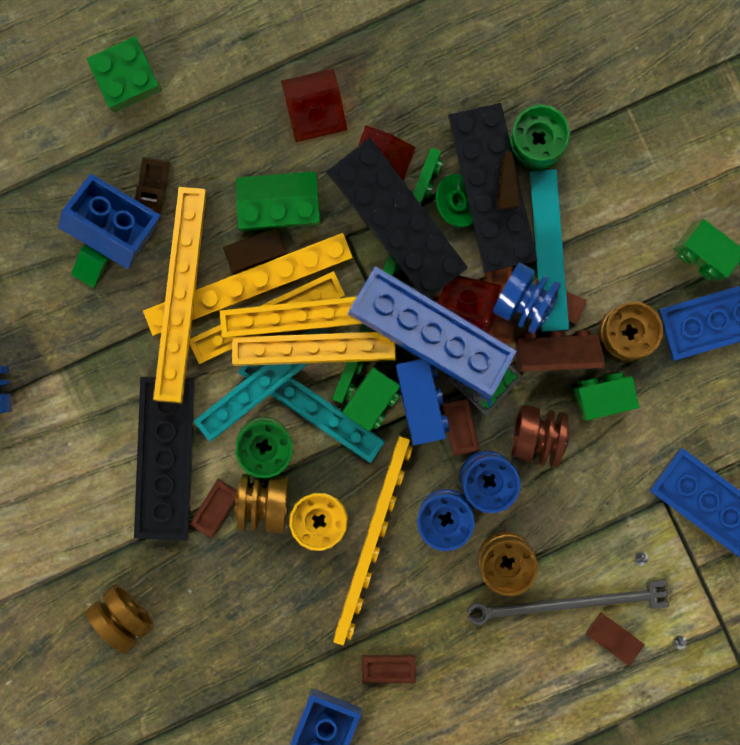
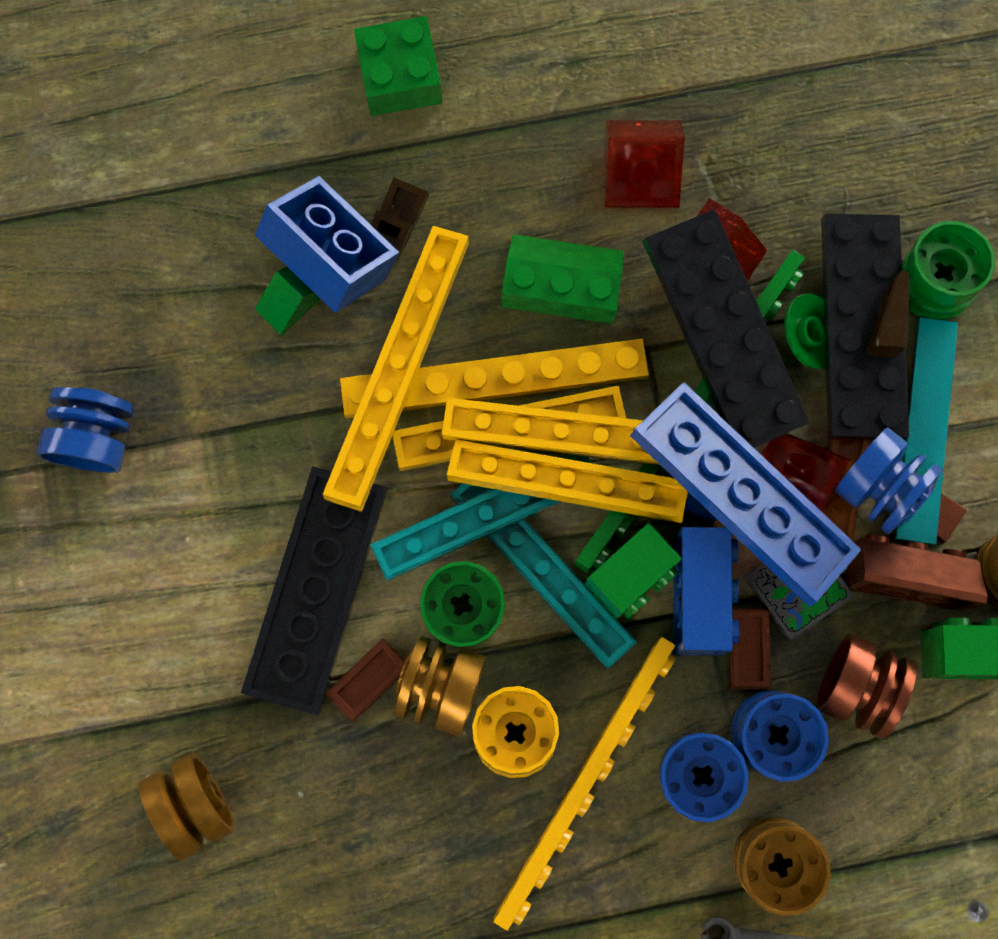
camera: 15 degrees right, 10 degrees down
dark brown slope [223,228,286,273] -> none

